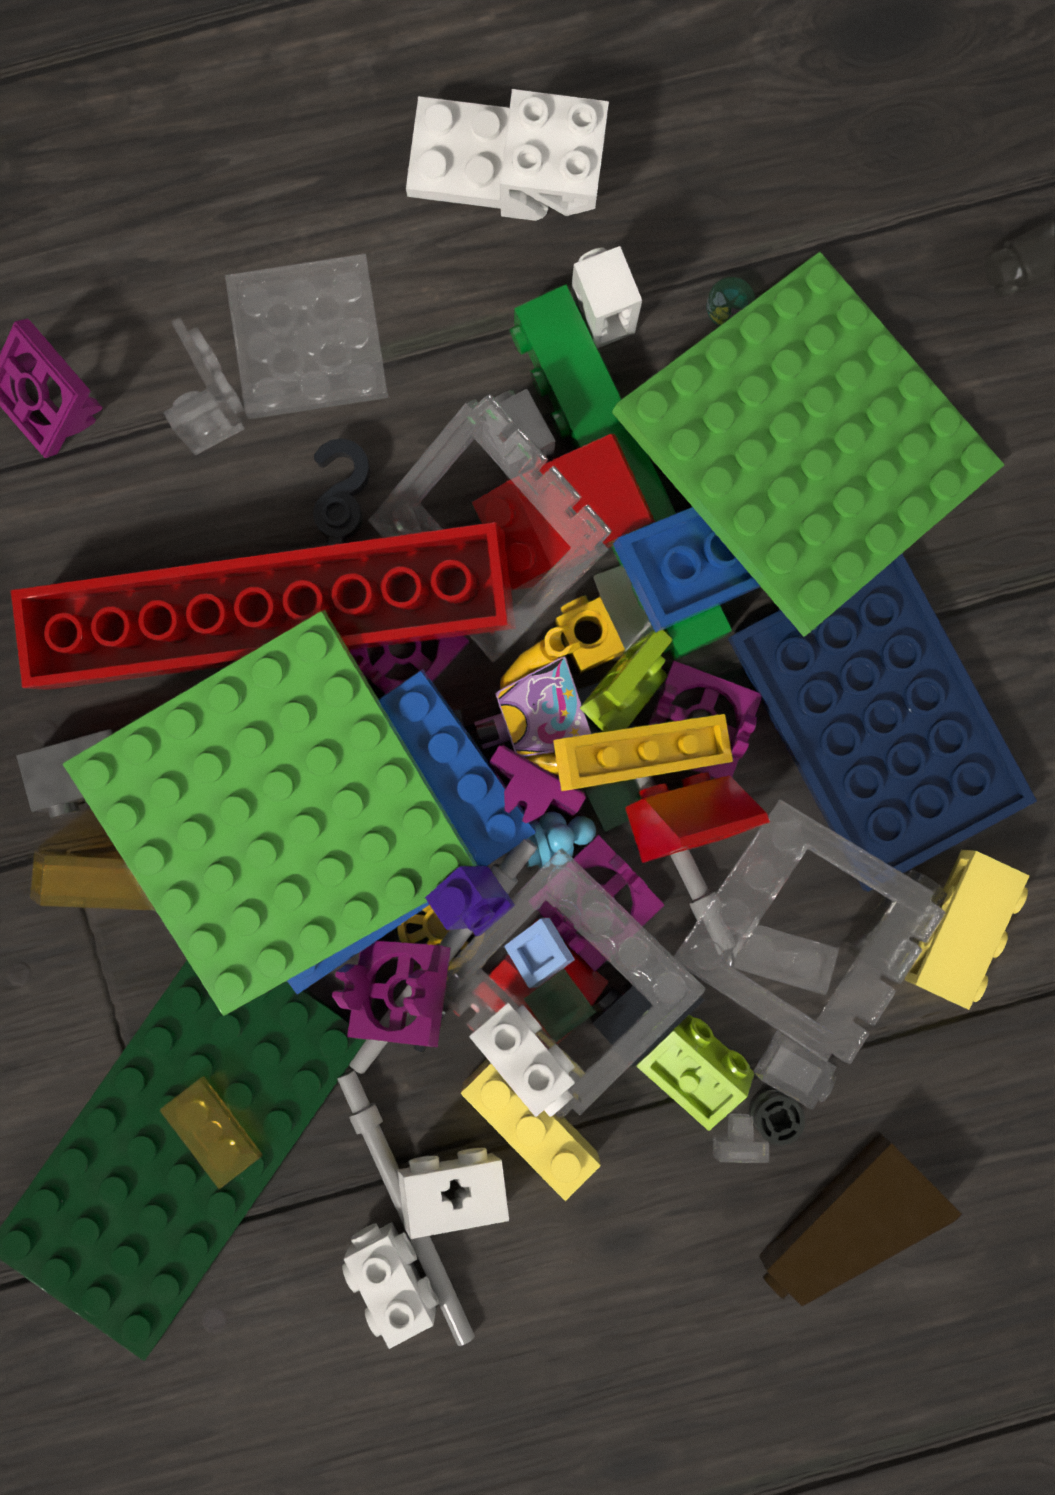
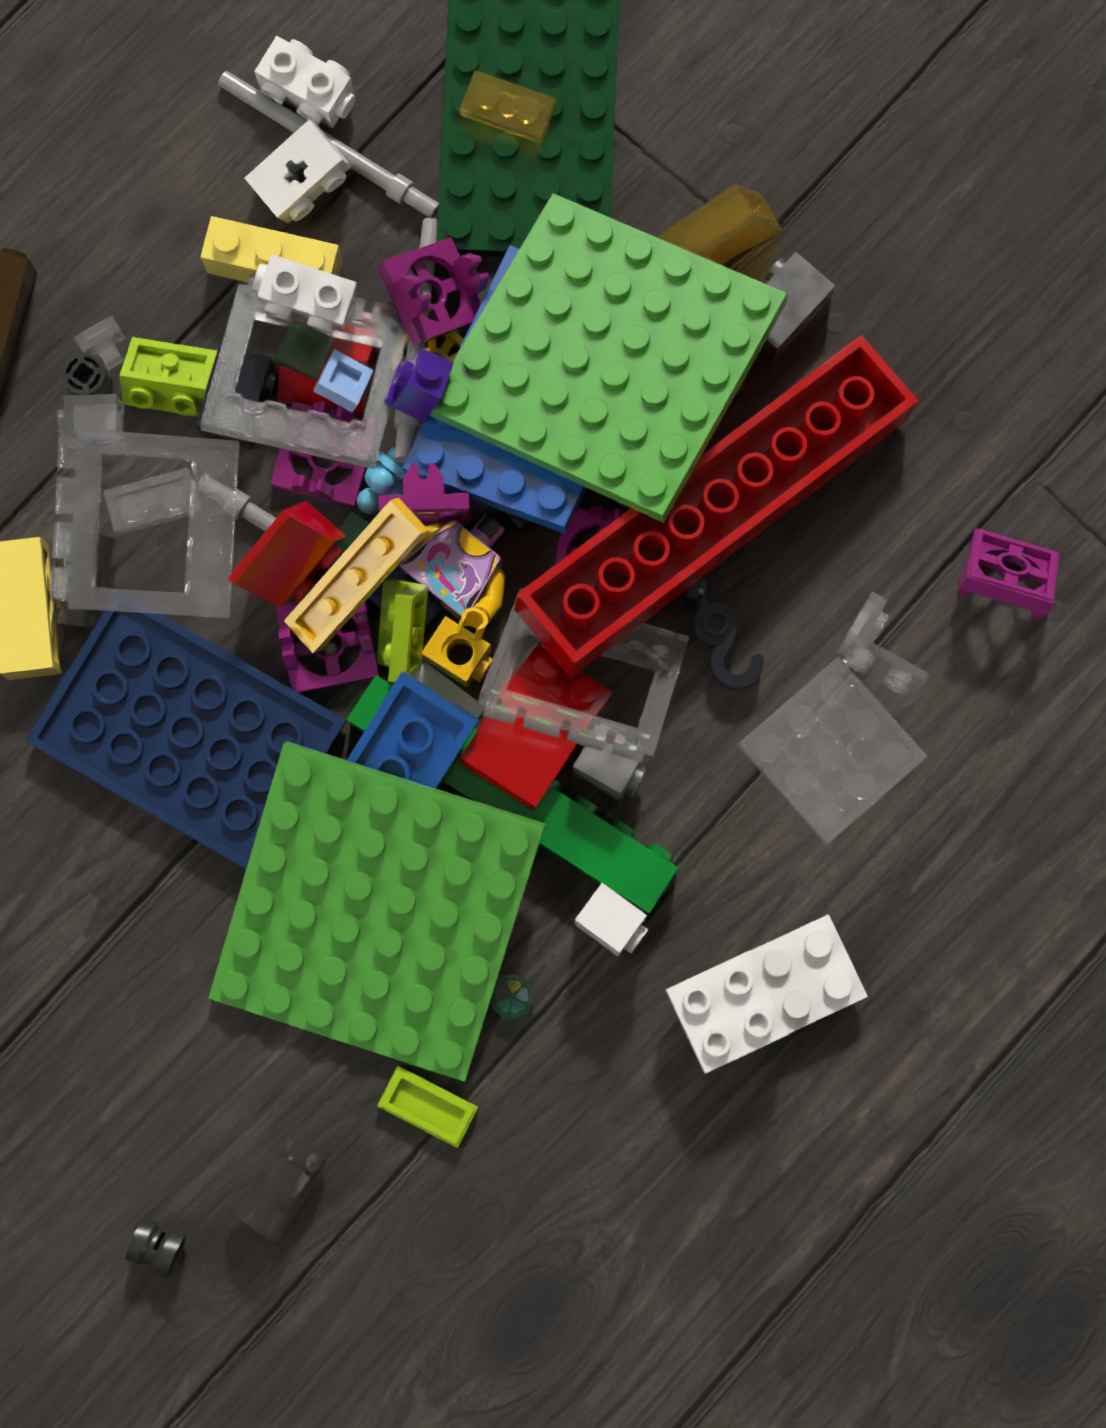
camera: 155 degrees right, 5 degrees down
none -> lime tile [377,1066,478,1148]

